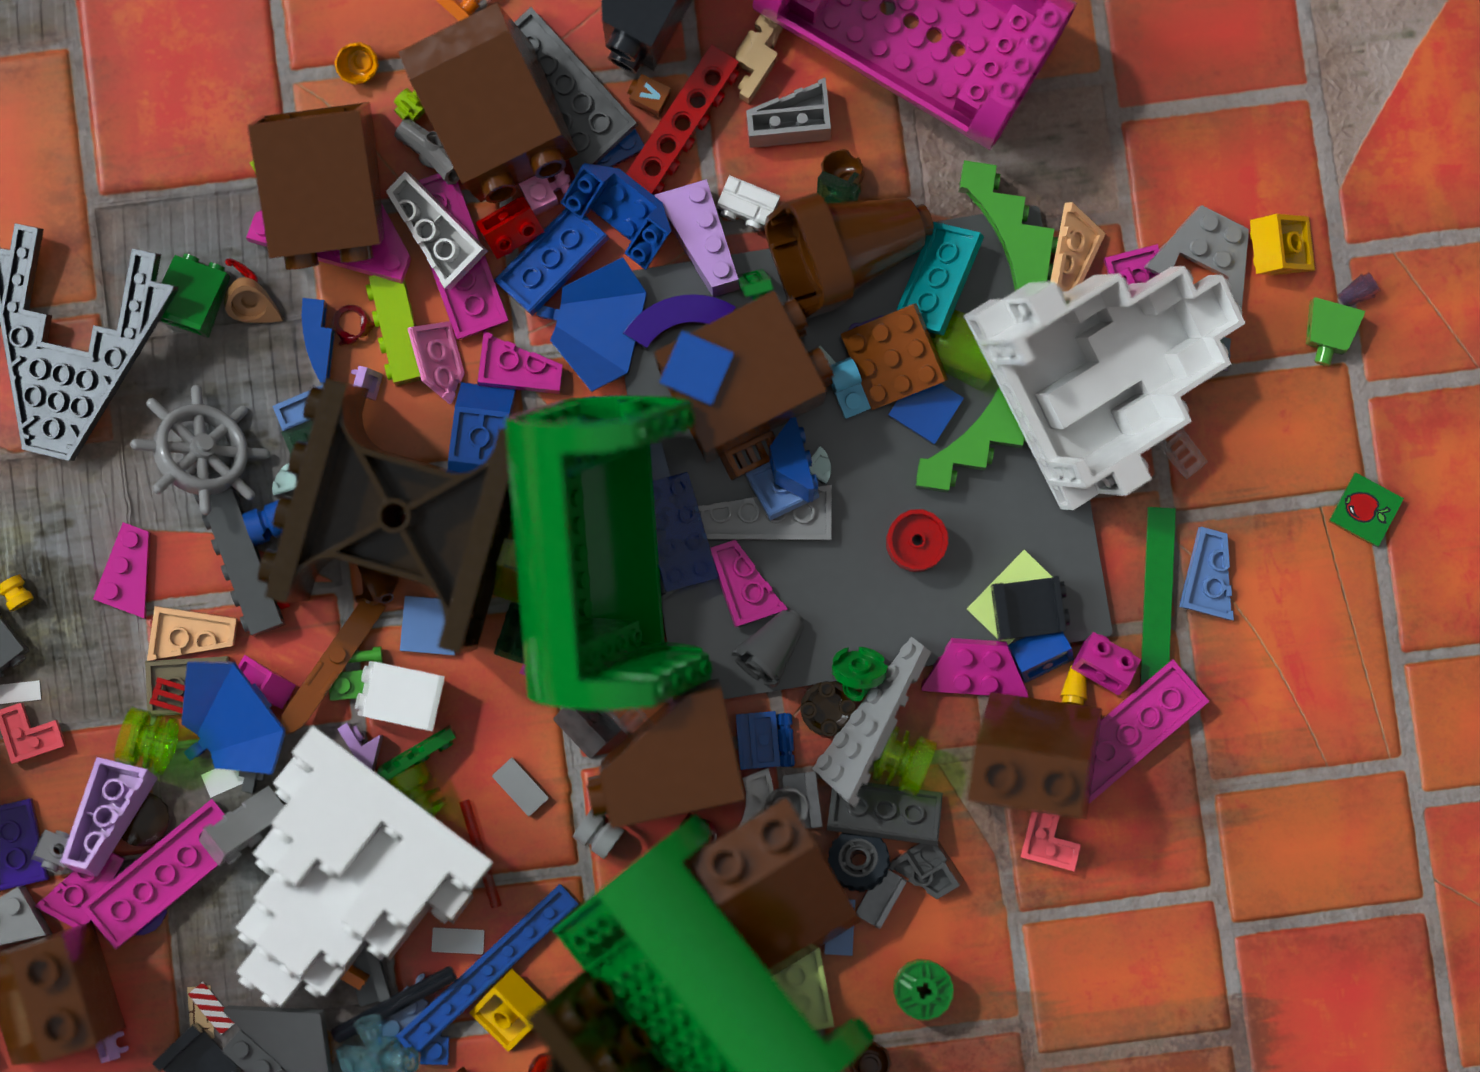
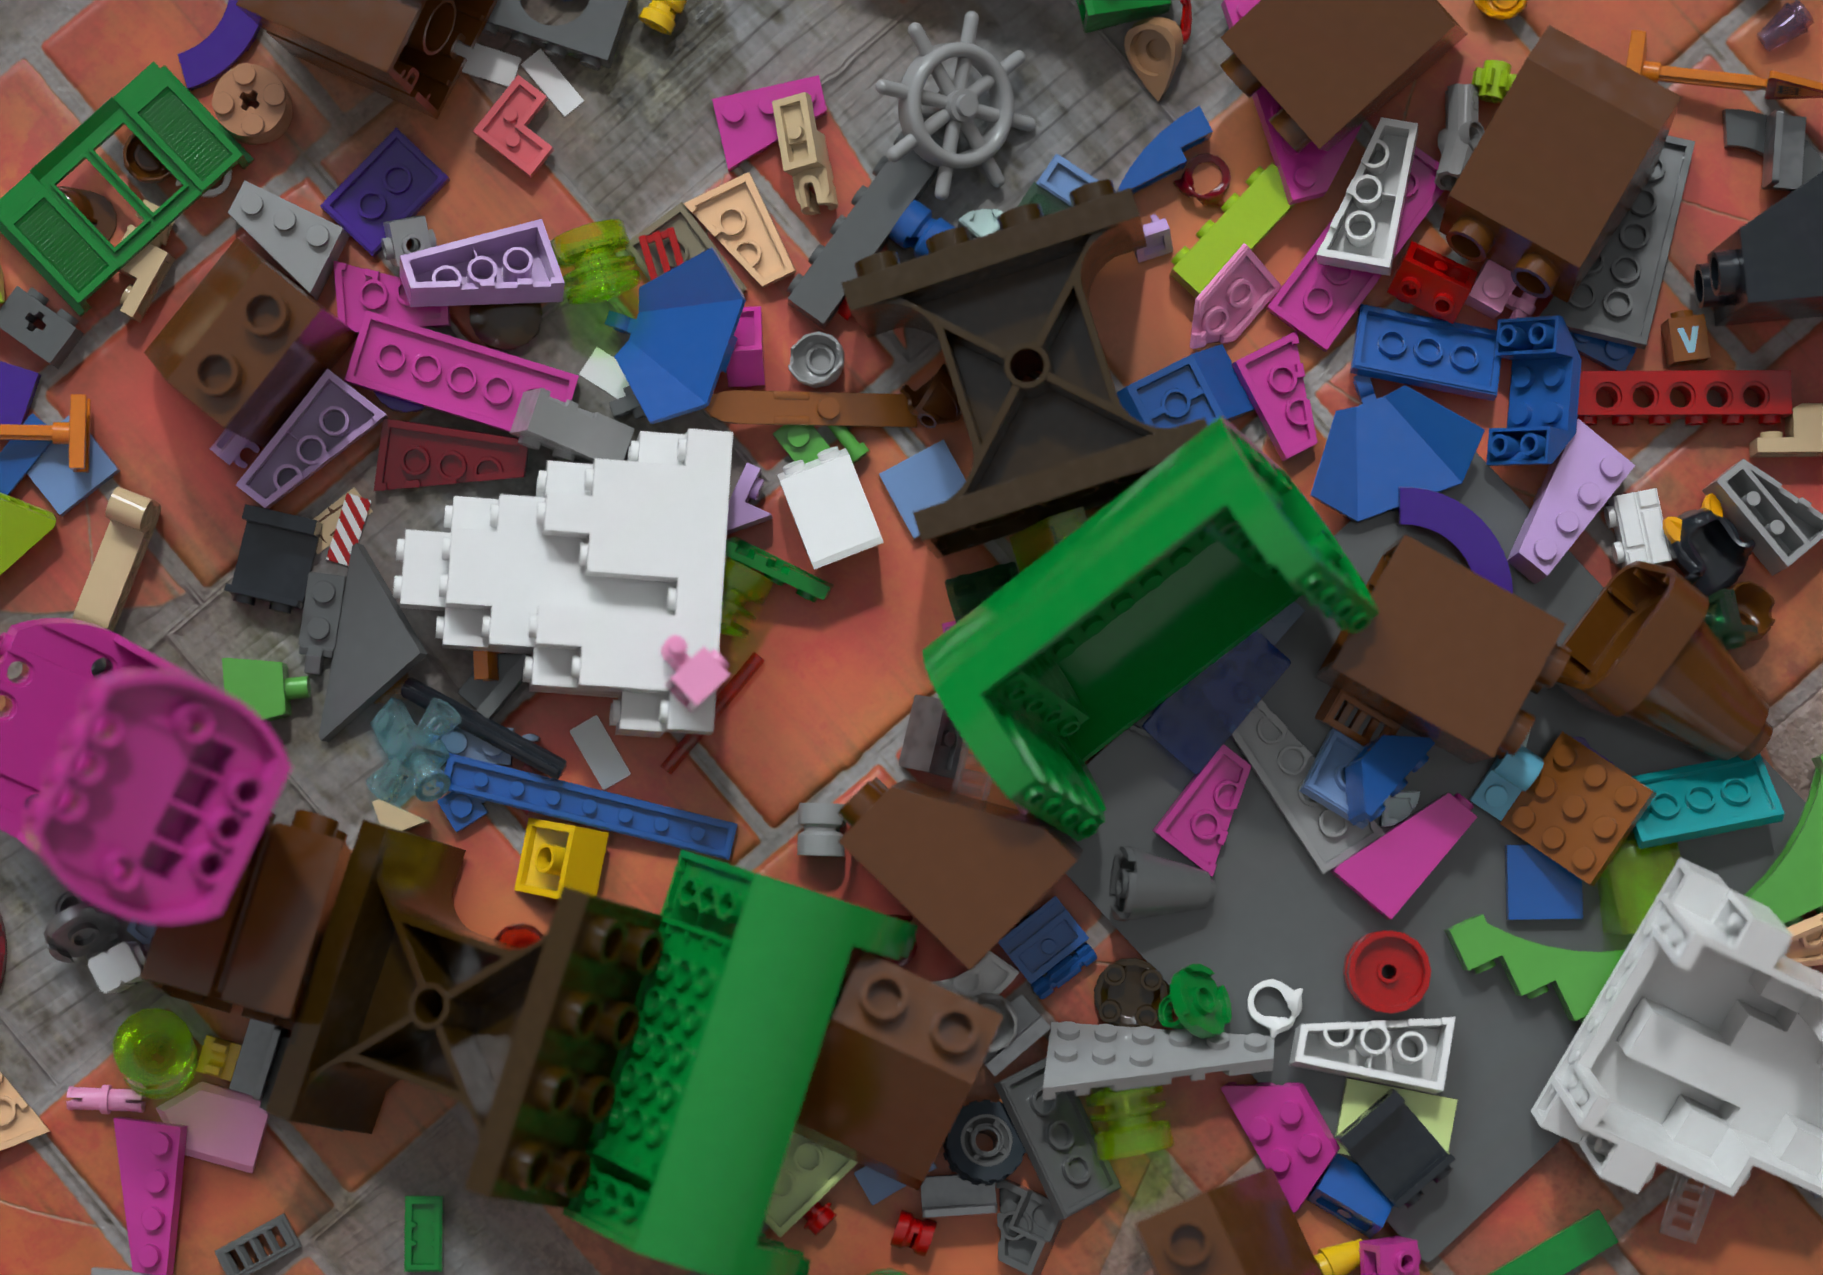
camera: 55 degrees right, 0 degrees up
light grey tile [492,757,549,817] -> none
blue tile [659,331,734,406] -> none
green plate [737,269,773,300] -> none
none -> lavender wedge [236,368,388,509]
none -> dark red wing [373,418,530,491]
none -> bright pink brick [661,636,730,713]
none -> tan plate [772,92,838,215]
none -> light grey hair [788,331,845,388]
none -> red plate [803,1201,837,1236]
none -> red wheel [890,1210,937,1257]
none -> white piece [1247,979,1303,1038]
none -> white wedge [1289,1017,1455,1095]
none -> dark pink slope [1330,793,1477,920]
none -> black hair [1663,493,1756,601]

